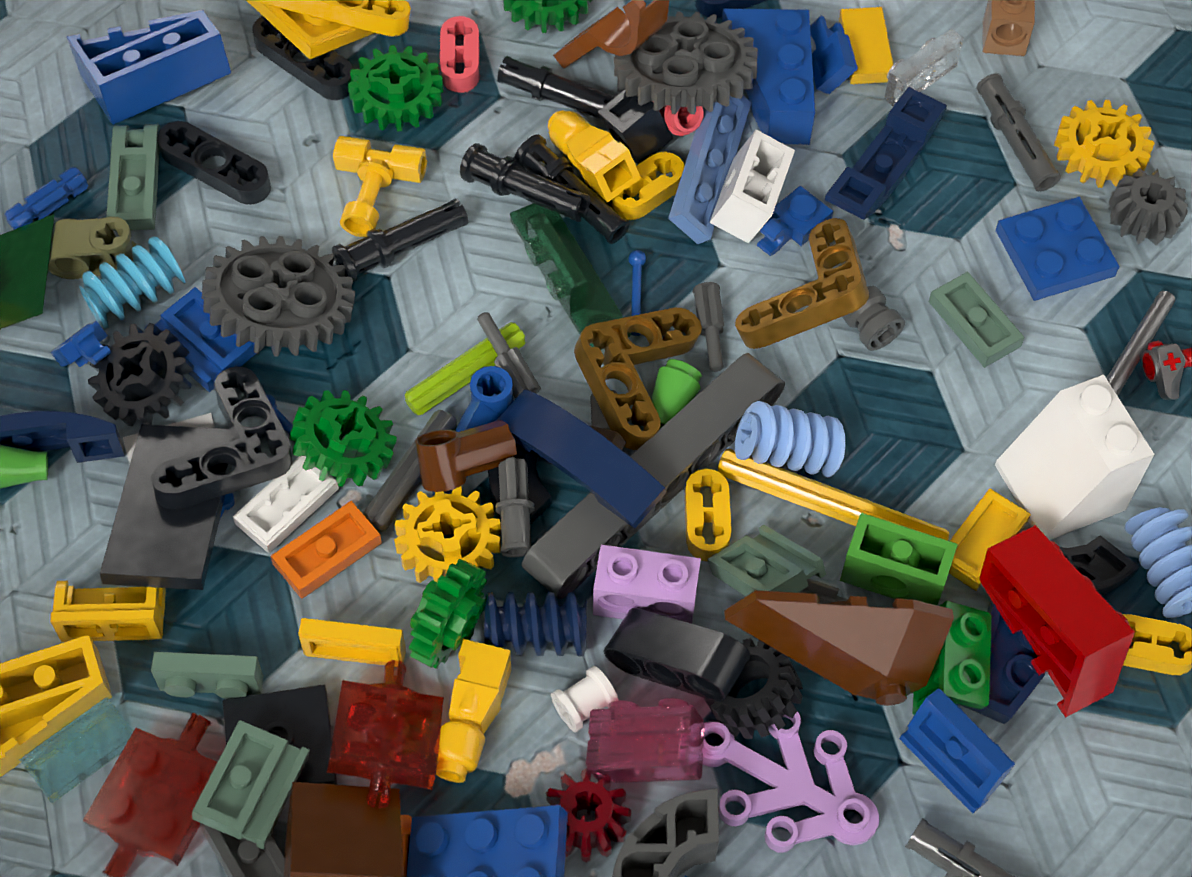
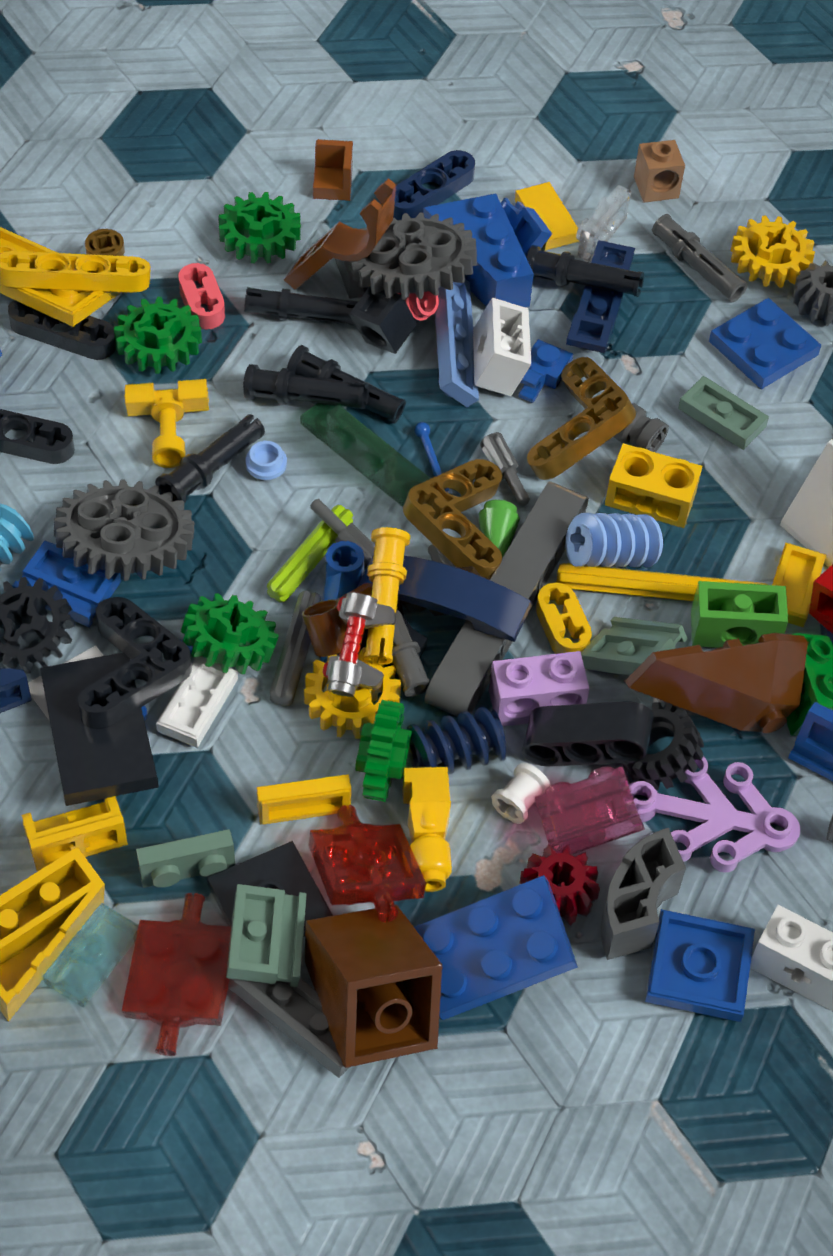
camera: 20 degrees left, 5 degrees down
orange plate [271,501,382,599] -> none
yellow piece [548,110,641,203] -> none
yellow beam [611,152,684,220] -> none
none -> light blue plate [246,441,287,480]
none -> flat silver piece [322,593,397,697]
none -> yellow pin [364,527,410,664]
none -> black pin [526,245,644,297]
none -> yellow brick [605,443,703,528]

